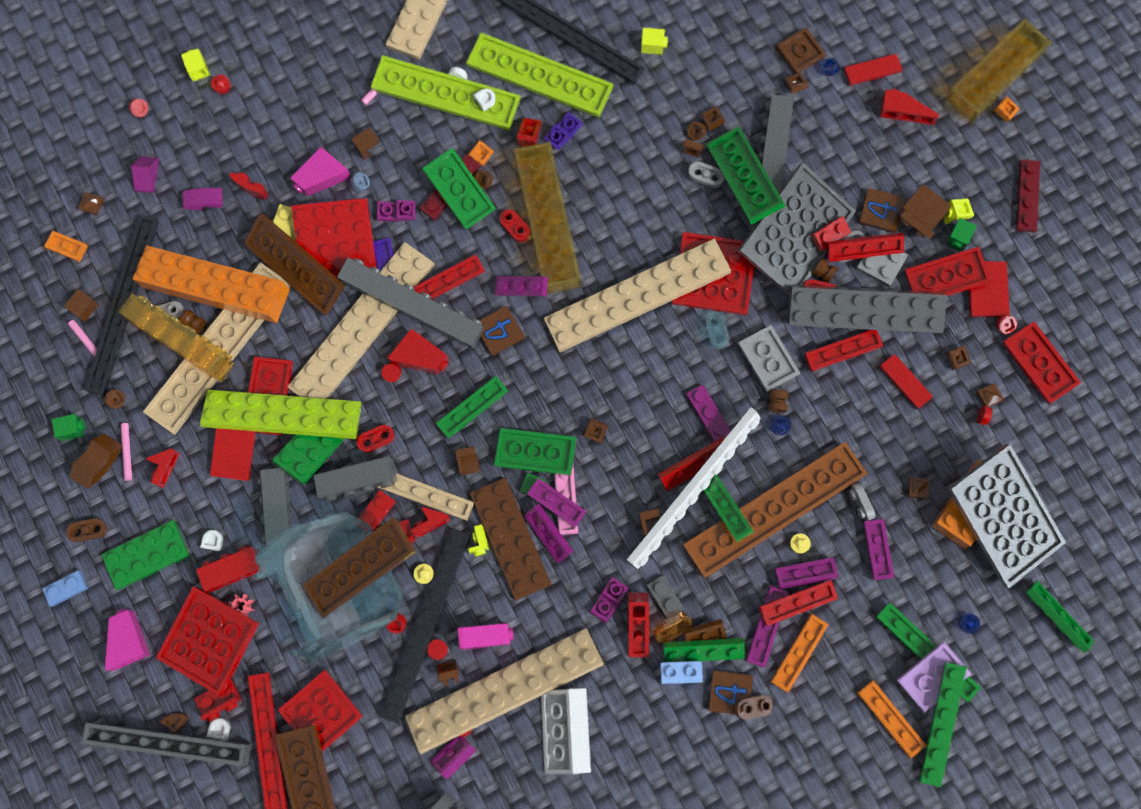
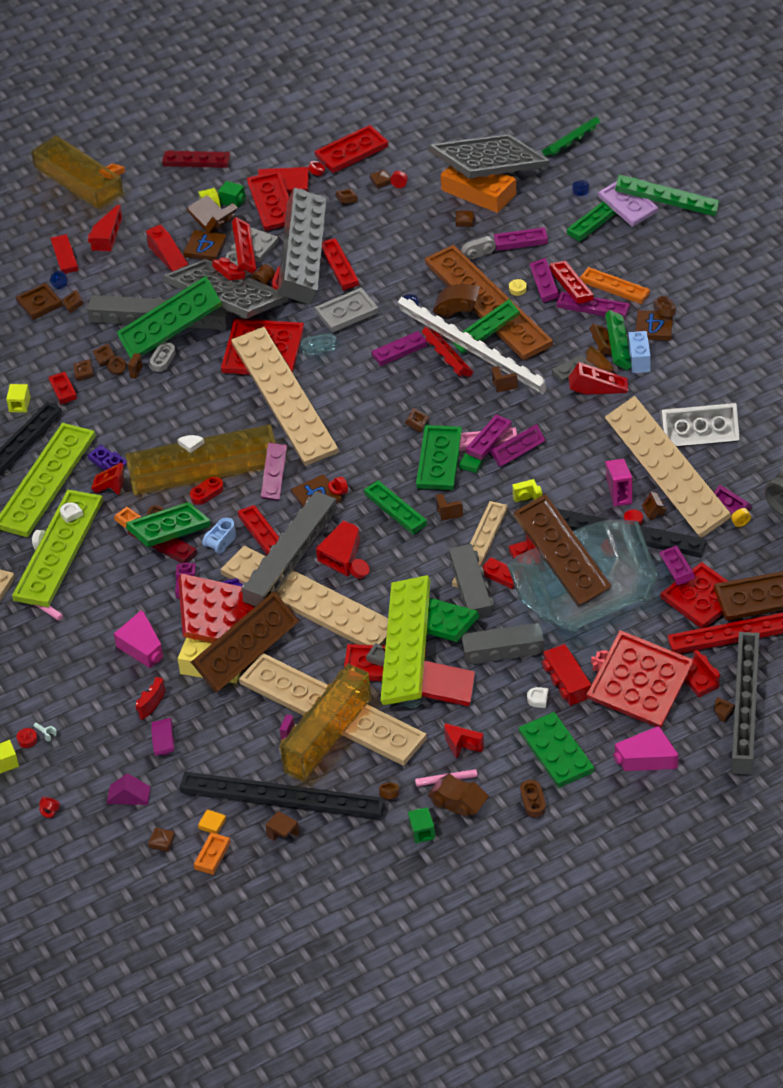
camera: 90 degrees left, 30 degrees down
medium blue plate [42,571,89,607] -> none
bright pink bar [68,320,97,358] -> none
orange brick [133,245,290,323] -> none
white tile [206,718,230,741] -> none
sand blue tile [350,172,370,192] -> none
reddish brown panel [351,127,379,160] -> none
red plate [357,425,395,453] -> none
red slope [411,507,451,539] -> none
reddish brown plate [470,478,552,601] -> none
magenta slope [590,577,629,623] -> none
reddish brown wheel [768,390,788,413] -> none
orange tile [857,680,927,758] -> none
red tile [879,354,933,410] -> none
none -> light aqua hand [33,723,57,742]
none -> red plate [48,372,77,405]
none -> reddish brown tile [73,359,94,381]
none -> red slope [146,224,188,272]
none -> white tile [178,435,204,453]
none -> light orange tile [198,809,226,834]
none -> light blue piece [202,518,237,554]
none -> magenta tile [279,714,295,743]
none -> red tile [328,476,348,495]
none -> dark grey tile [366,643,385,667]
none -> reddish brown brick [433,284,480,318]
none -> magenta plate [659,545,695,585]
none -> yellow tile [731,508,751,527]

